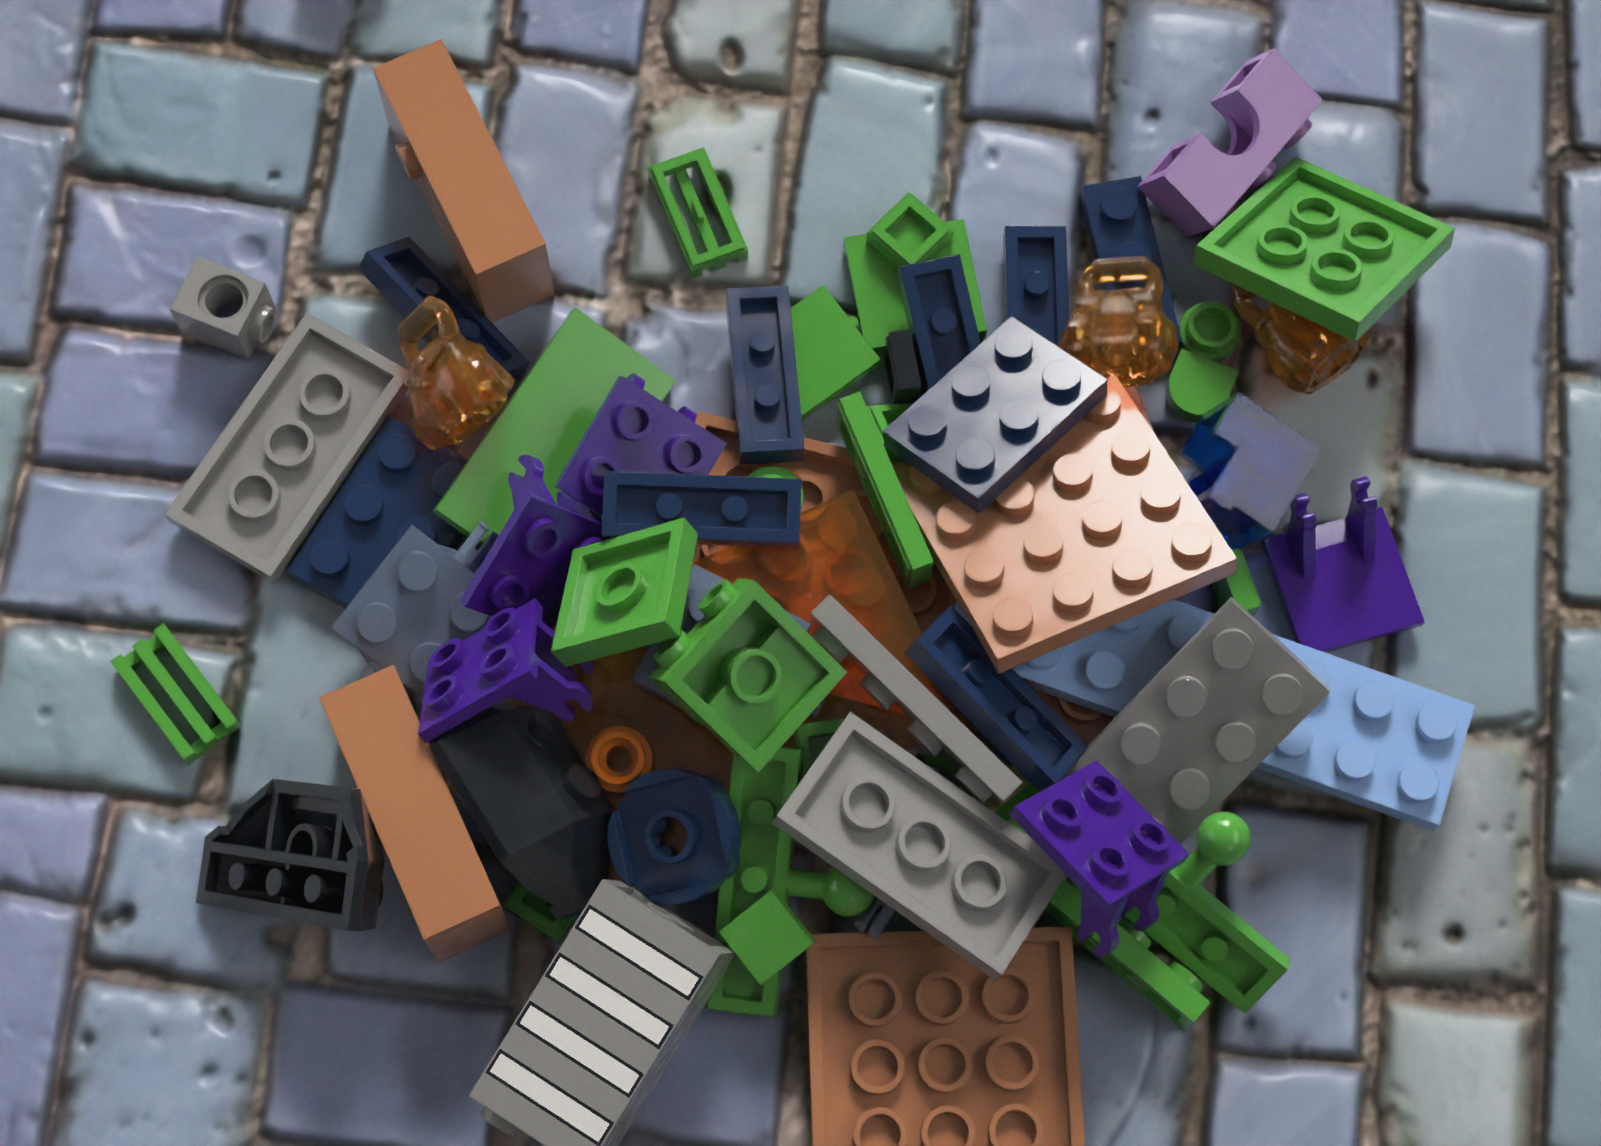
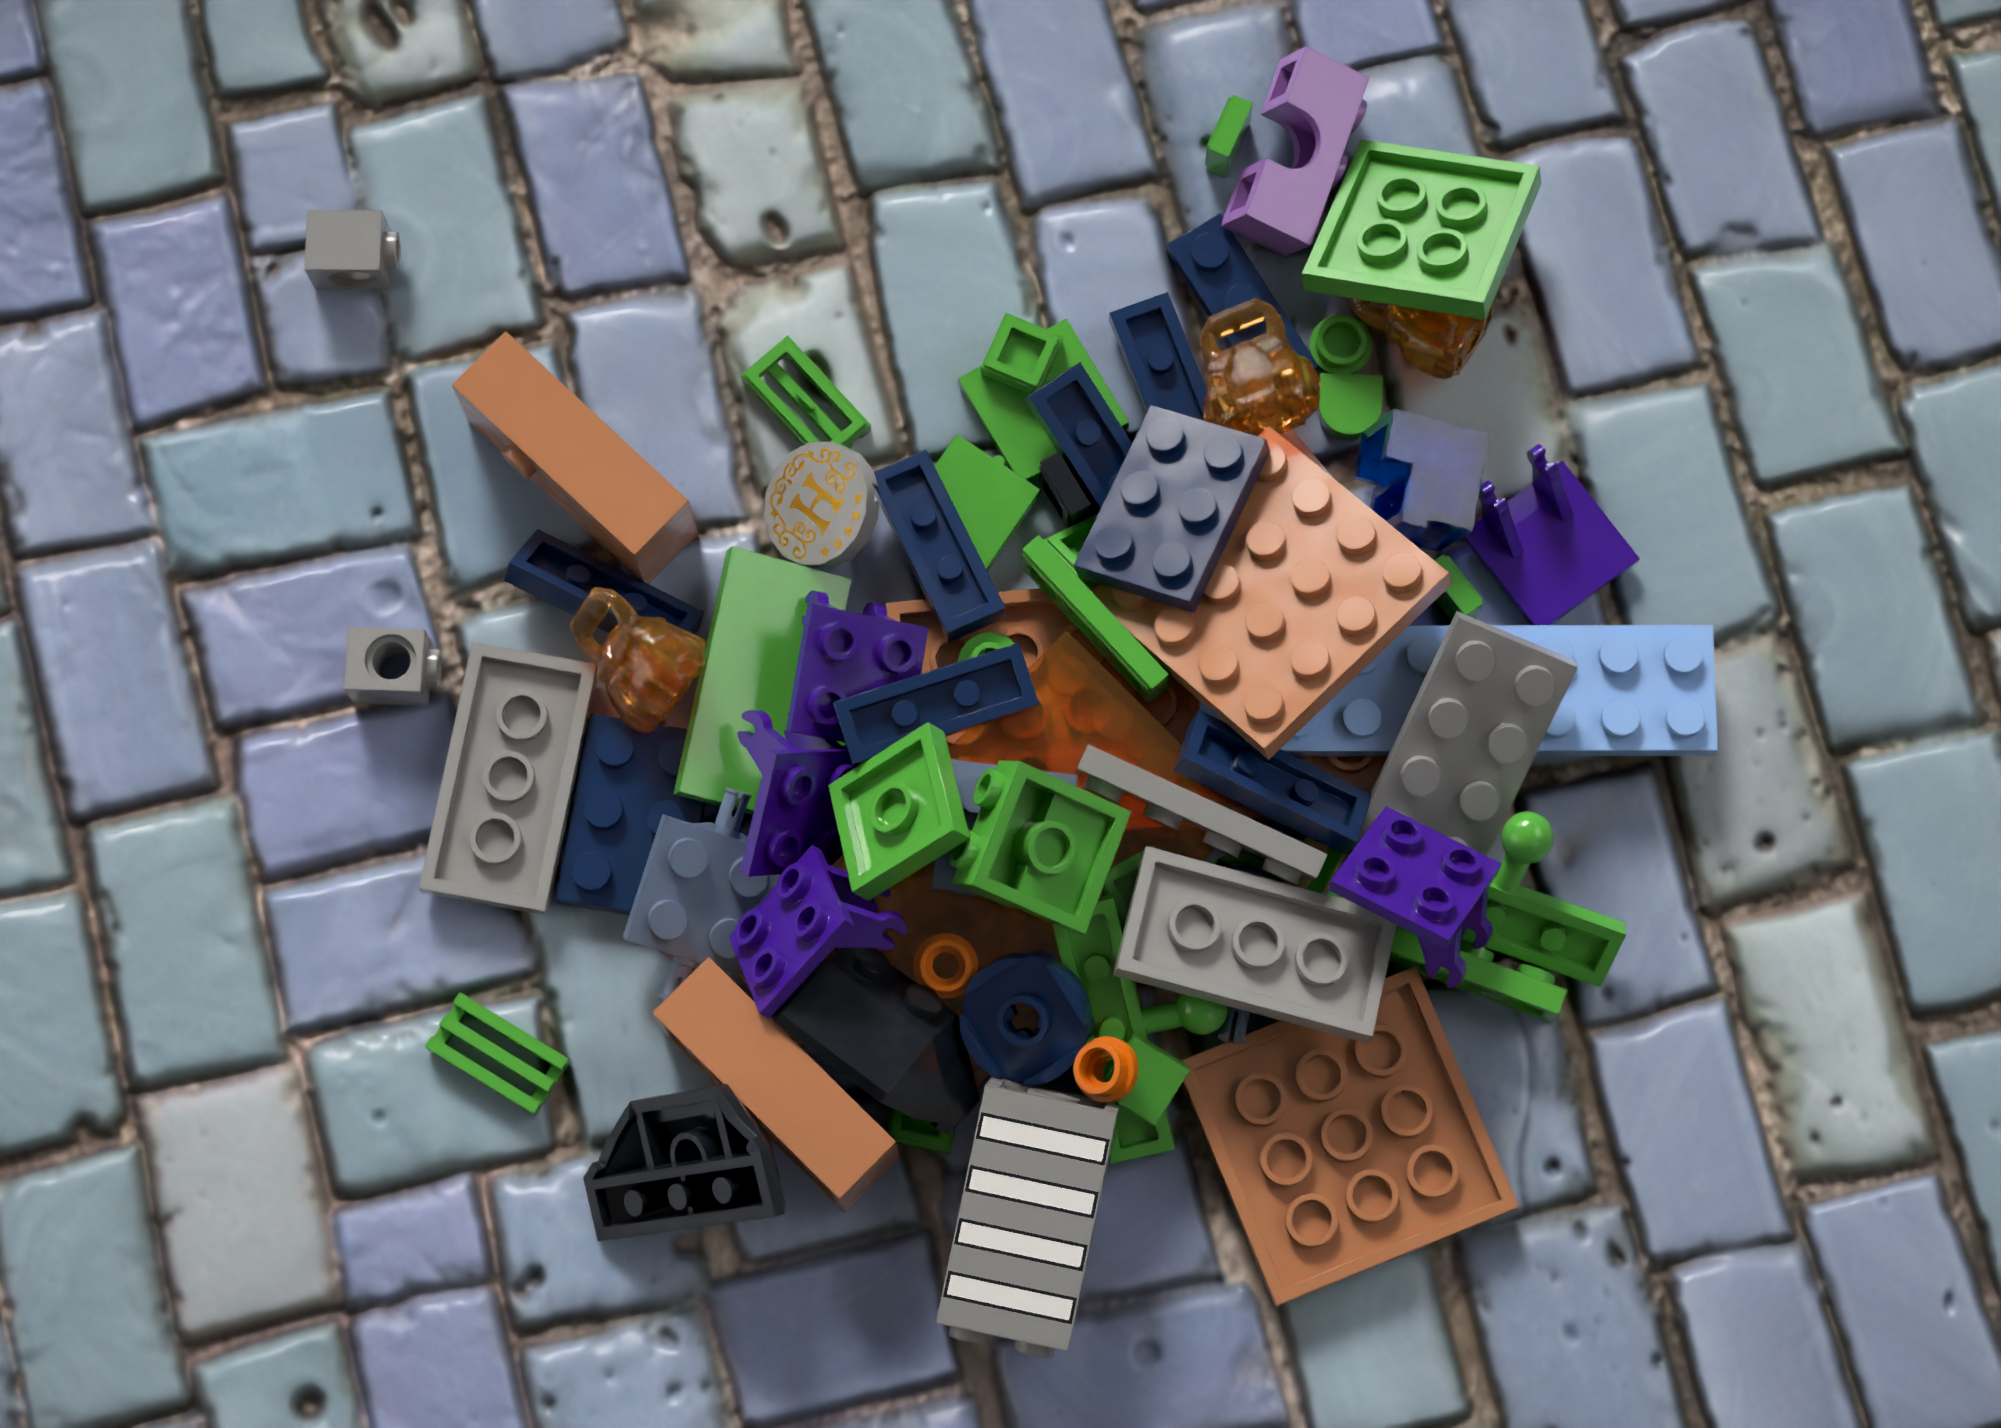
camera: 15 degrees left, 5 degrees up
none -> light grey tile [764,442,879,568]
none -> orange plate [1073,1036,1139,1103]
none -> bright green tile [1205,95,1253,178]

